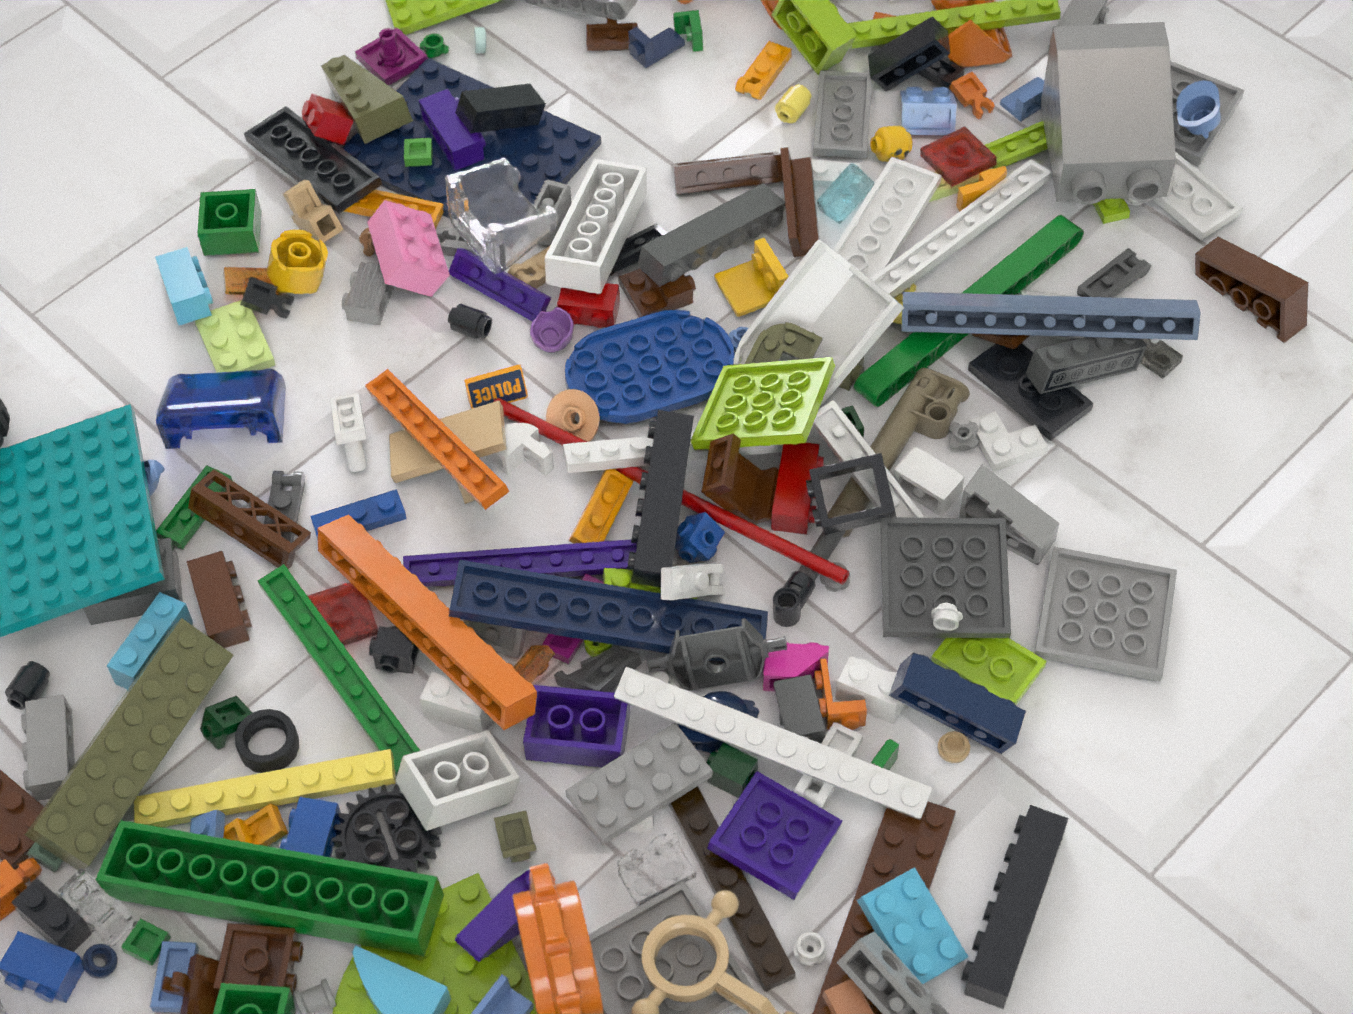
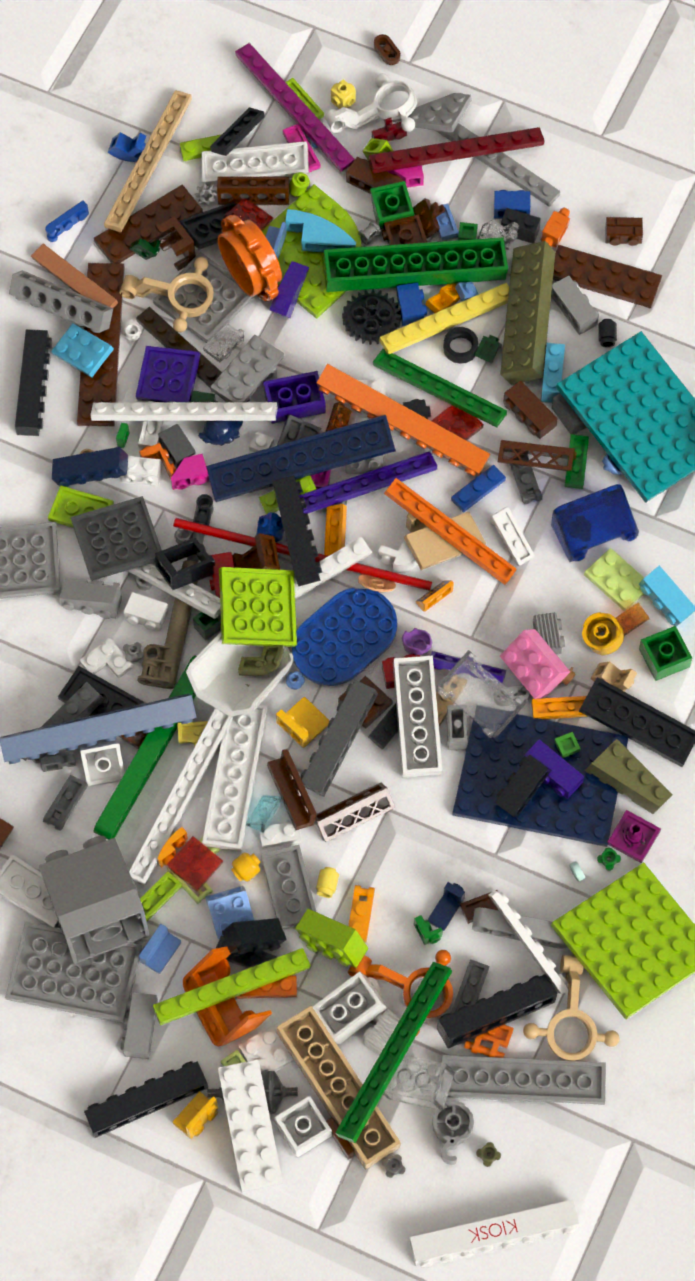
camera: 160 degrees right, 10 degrees up
dark blue plate [82,944,118,978] -> none
black plate [240,277,295,318] -> none
red brick [302,93,354,145] -> none
white brick [396,730,520,831] -> none
black brick [448,304,492,339] -> none
olive bracket [494,810,537,863] -> none
dark grey plate [647,618,787,690] -> none
white plate [661,563,723,600] -> none
white plate [931,603,963,631] -> none
orange plate [949,71,995,119] -> none
medium blue piece [1176,80,1221,139] -> none

